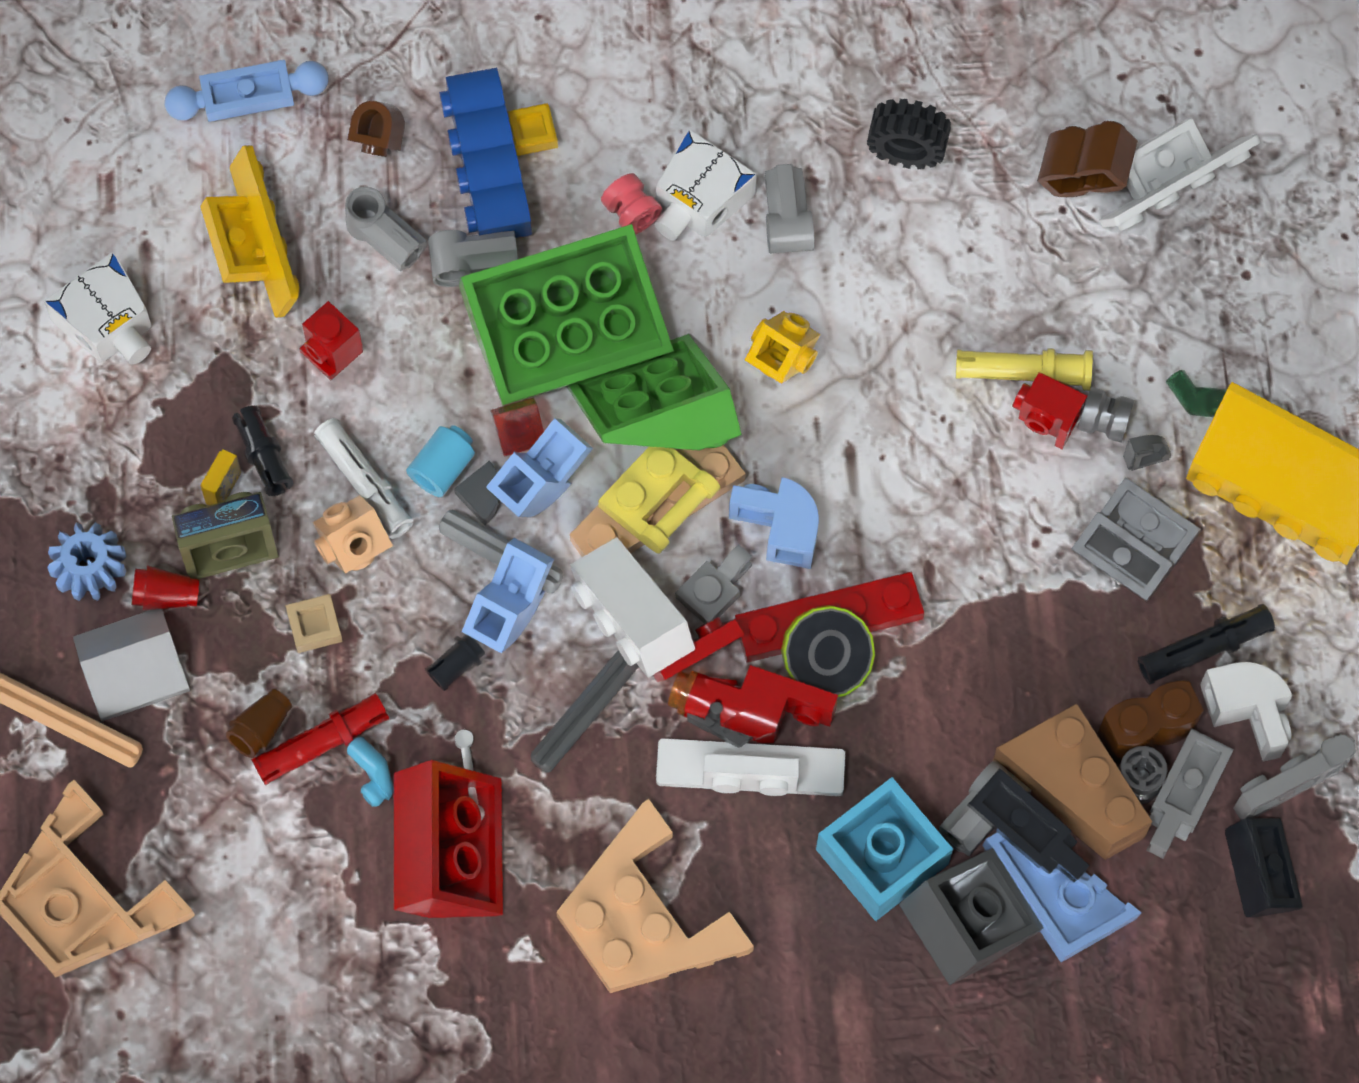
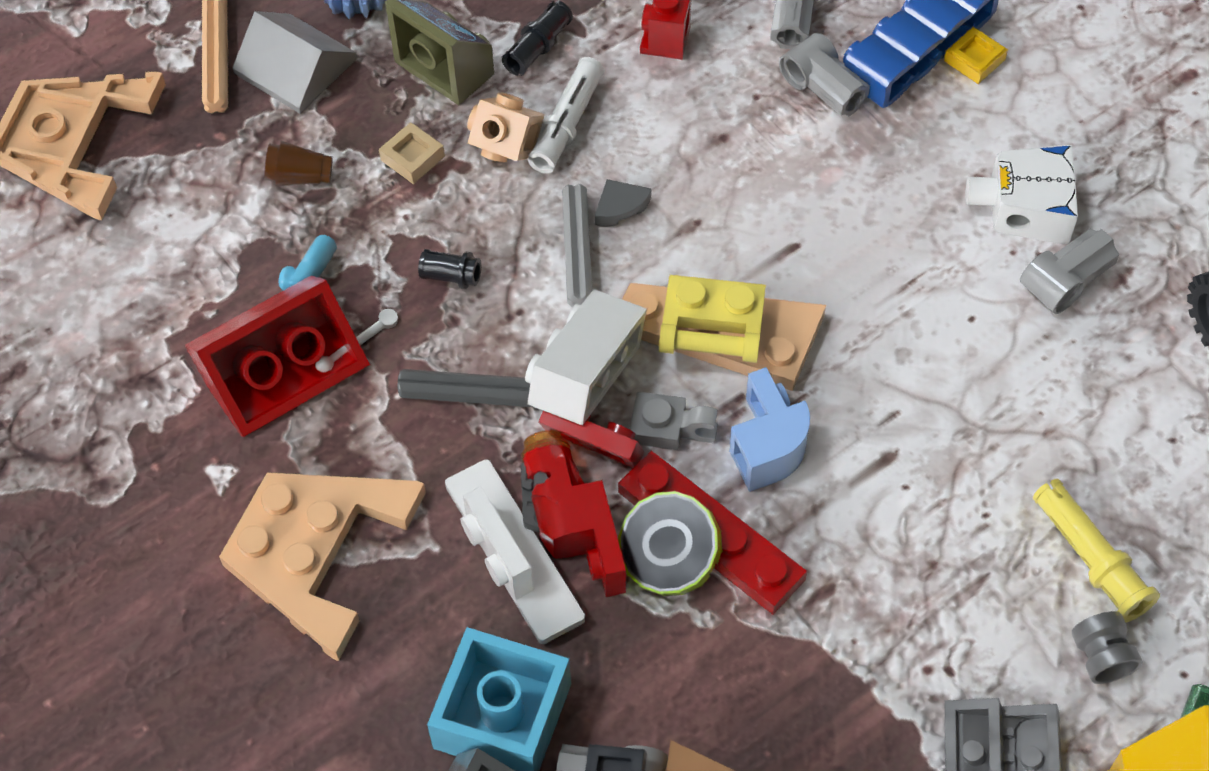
camera: 60 degrees right, 10 degrees down
red cone [131,565,199,611] -> none
yellow tile [200,449,241,506] -> none
red pin [251,693,389,786] -> none
medium azure brick [406,425,475,497] -> none
bright green slope [459,224,674,406] -> none
light blue brick [462,538,554,654] -> none
light blue brick [486,418,593,517] -> none
clear red plate [490,397,544,457] -> none
bright green slope [566,334,742,450] -> none
coral wheel [601,173,662,235] -> none
yellow brick [745,311,821,384] -> none
red brick [1012,372,1087,450] -> none
dark grey tile [1123,435,1171,471] -> none

